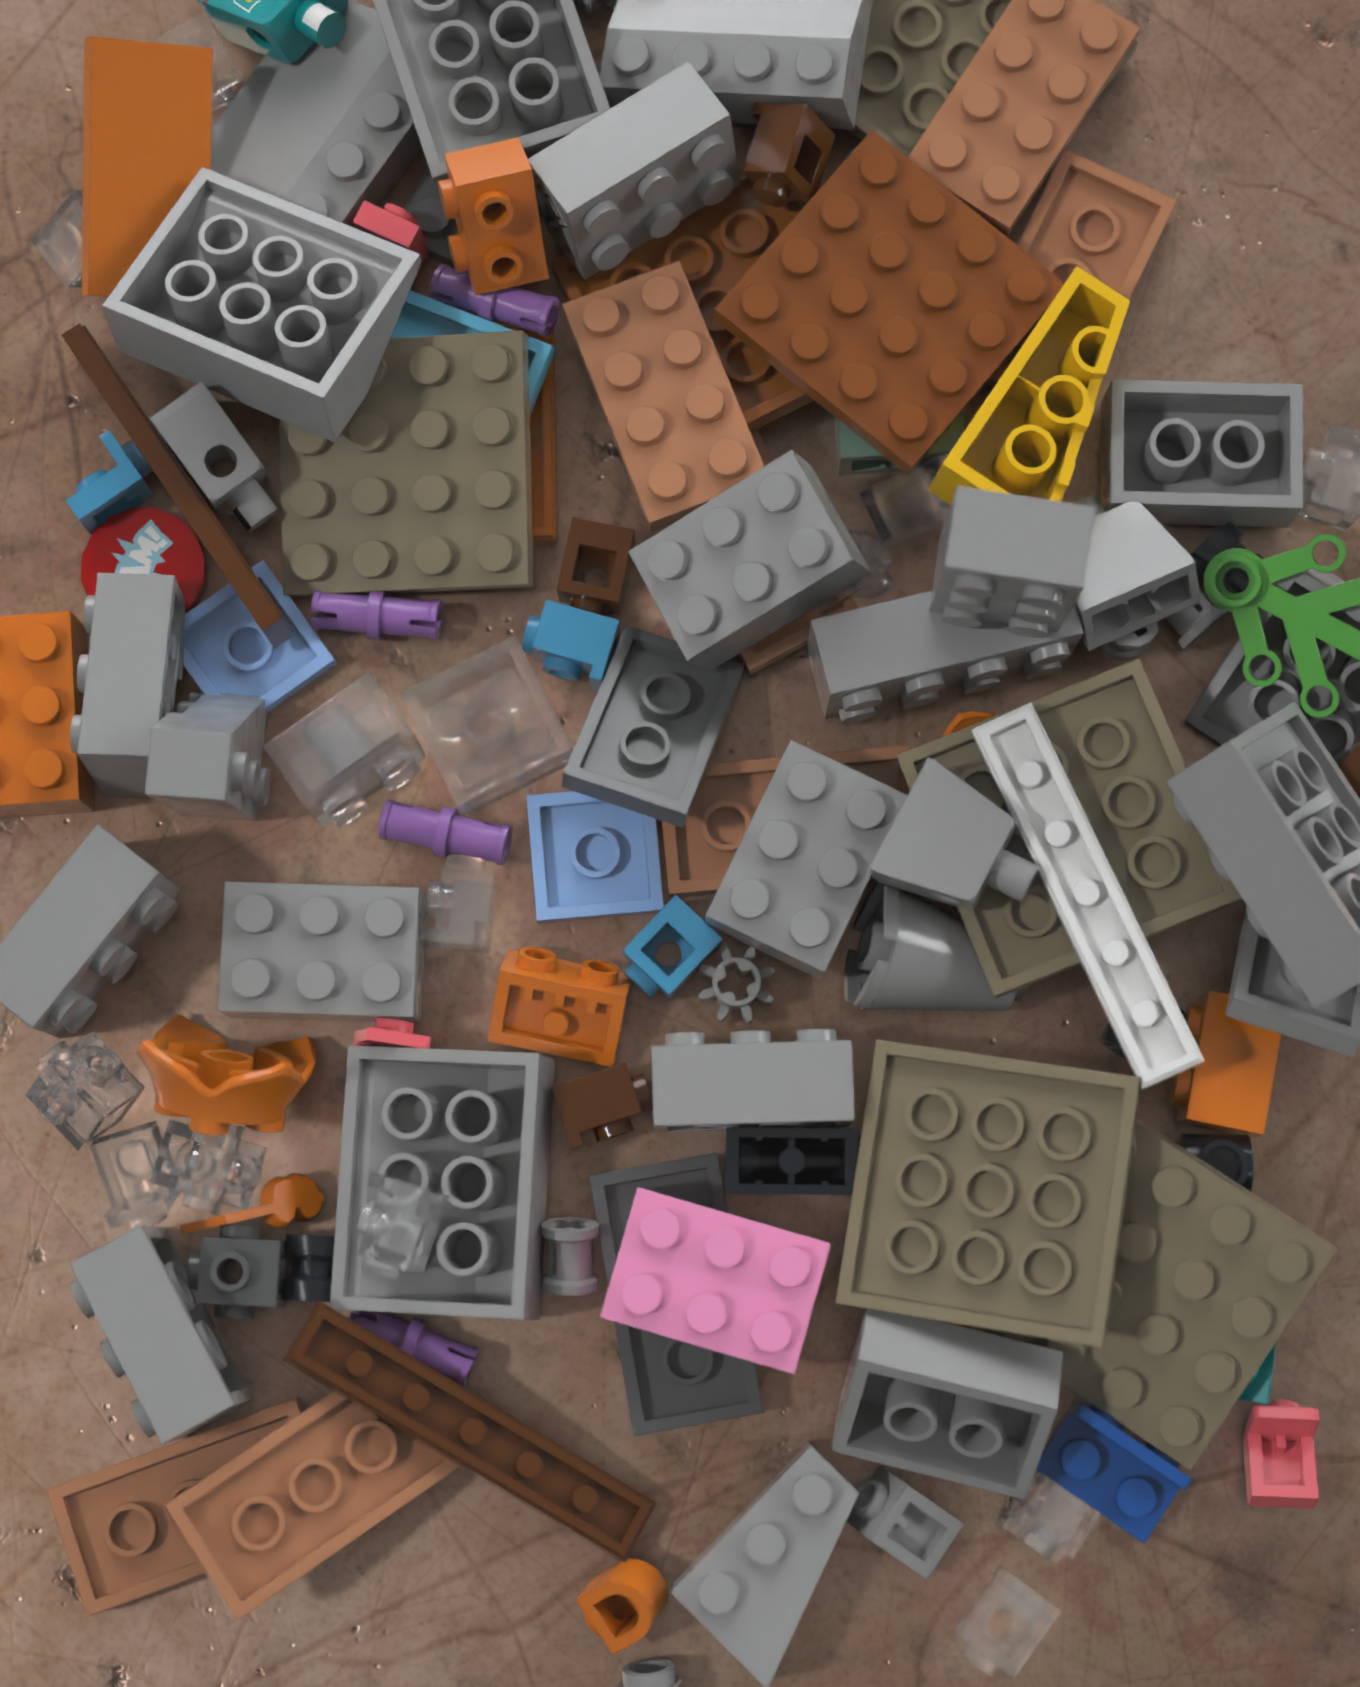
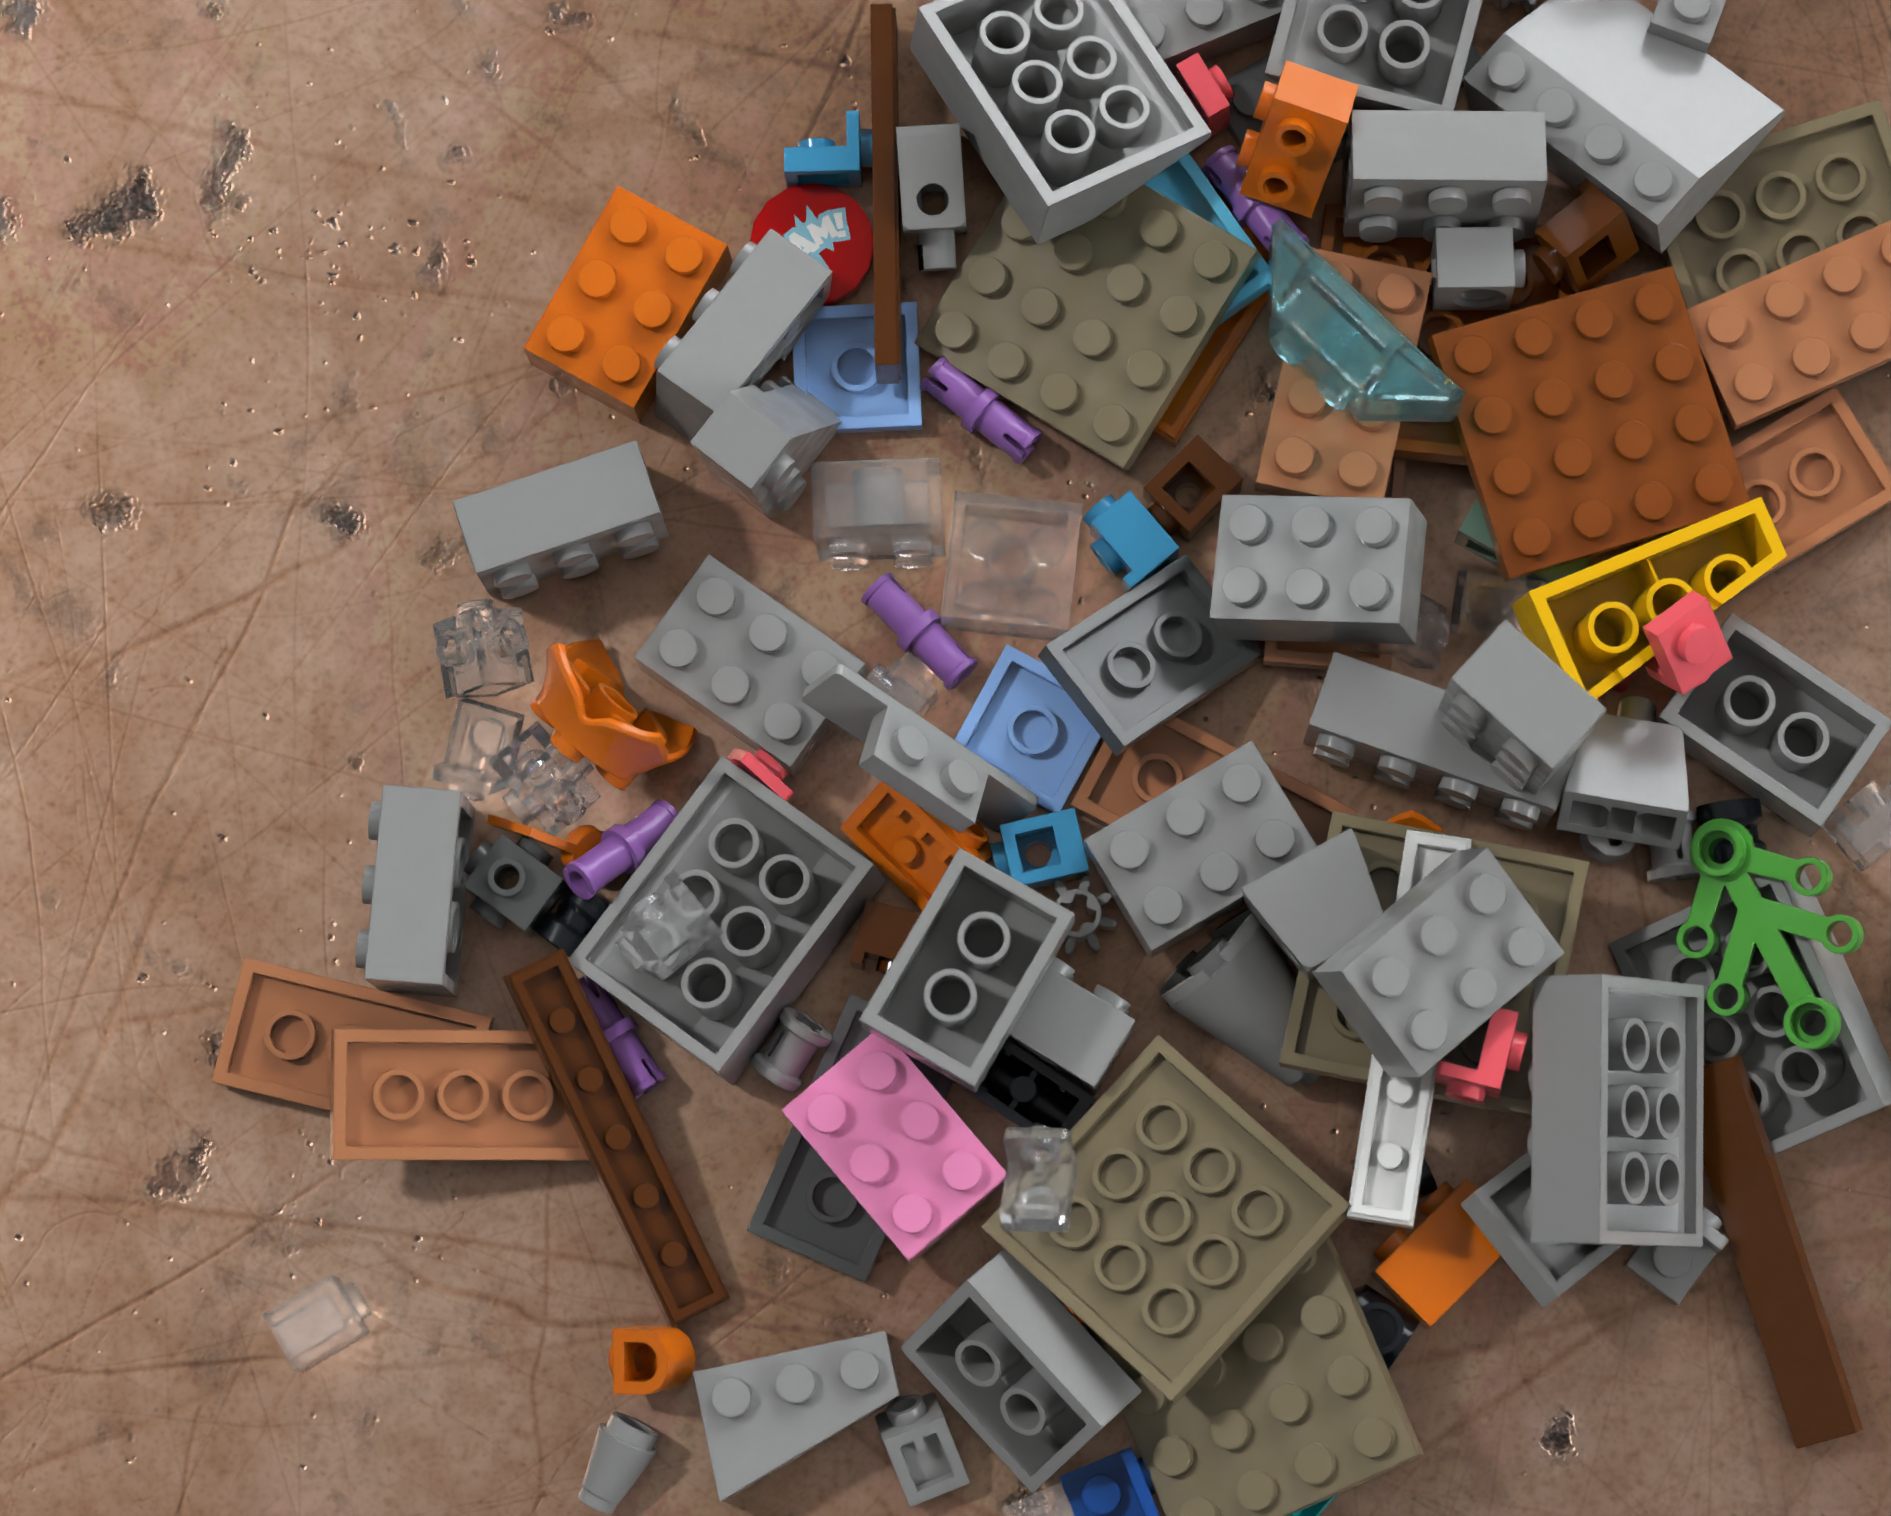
camera: 40 degrees right, 0 degrees up
none -> medium lavender pin [563,799,678,900]
none -> light grey bracket [802,664,1038,833]
none -> light grey brick [859,848,1075,1093]
none -> clear bracket [999,1126,1078,1232]
none -> clear light blue wedge [1268,217,1465,422]
none -> light grey brick [1312,847,1564,1077]
none -> light grey brick [1430,227,1526,311]
none -> coral bracket [1435,1008,1528,1104]
none -> coral bracket [1643,590,1733,695]

